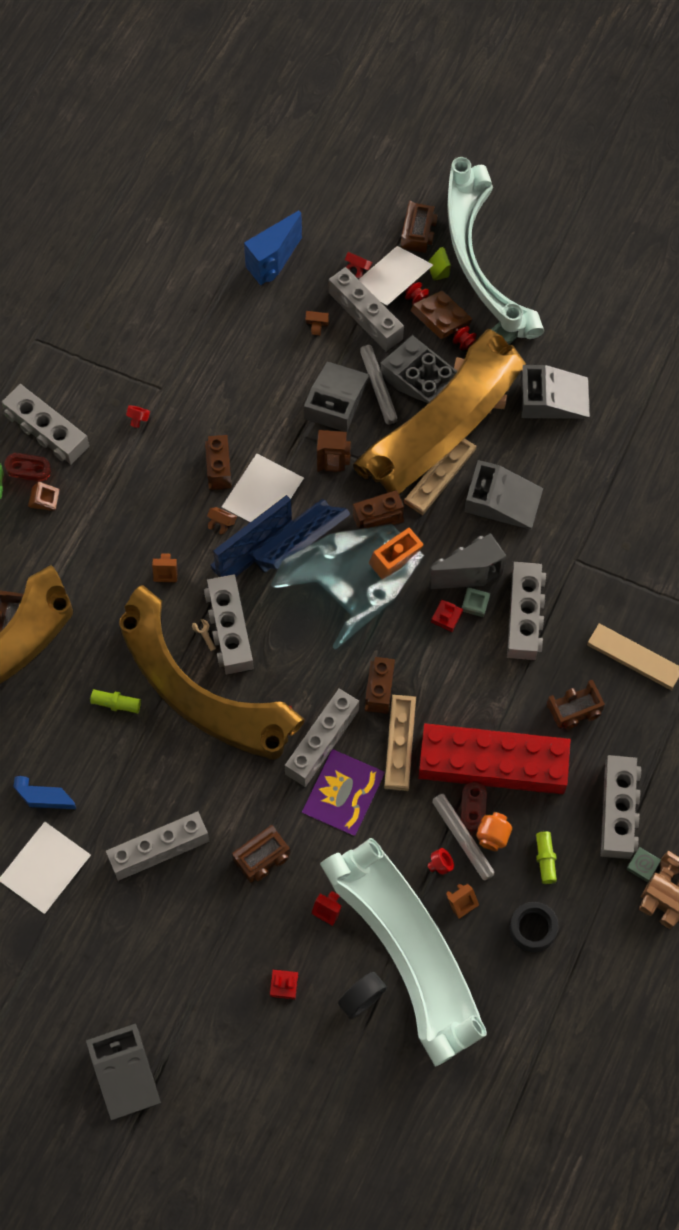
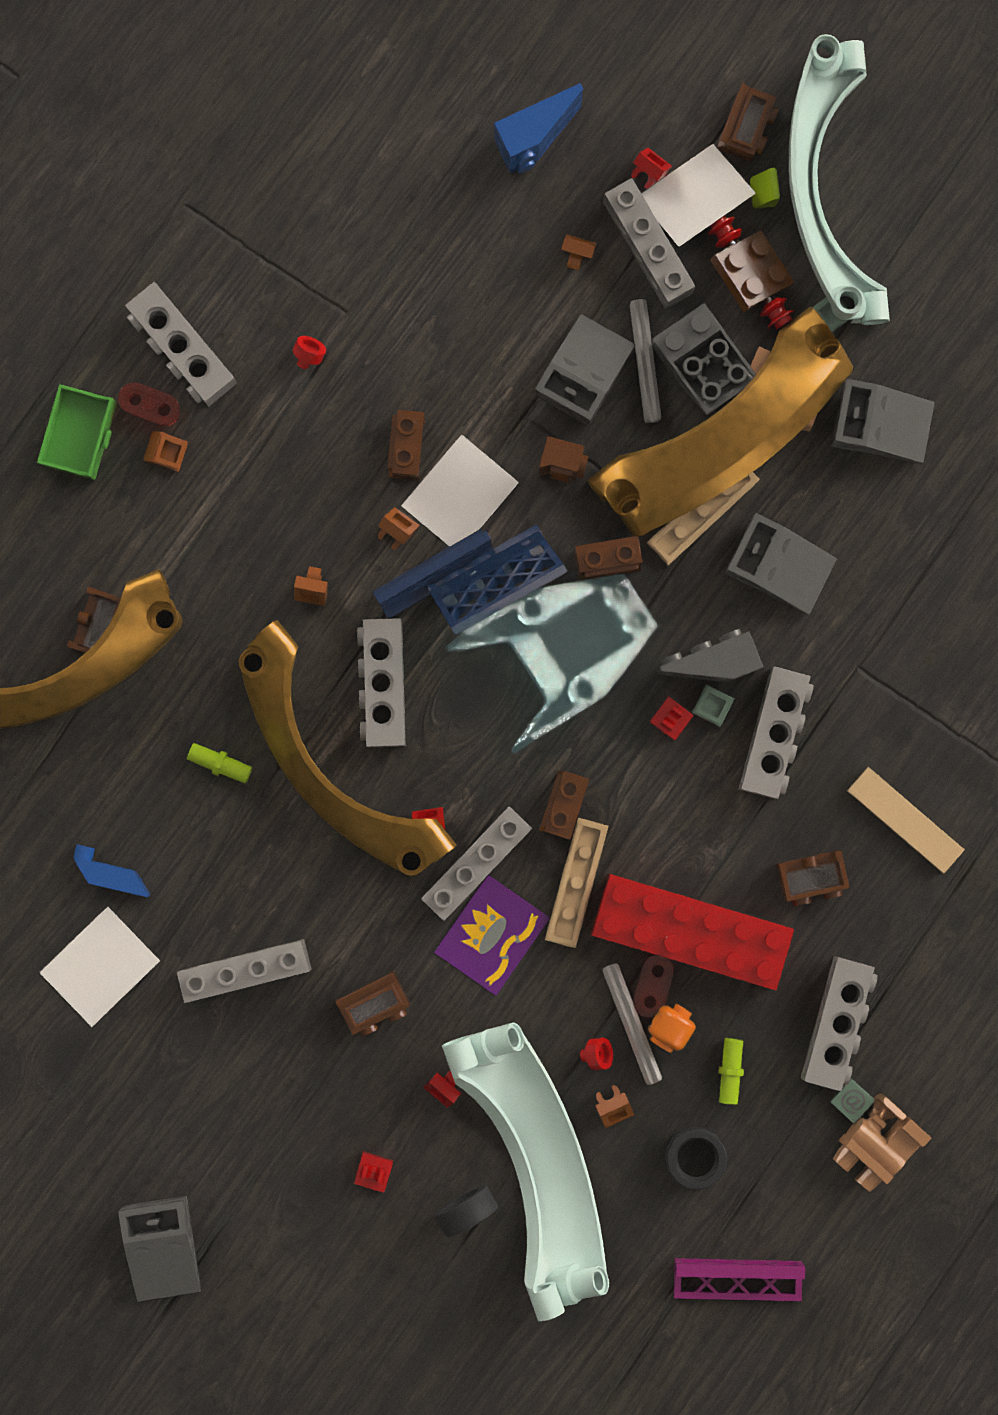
camera: 10 degrees right, 20 degrees up
tan hand [192,619,216,651] -> none
orange slope [369,527,424,581] -> none
none -> magenta fence [674,1258,805,1301]

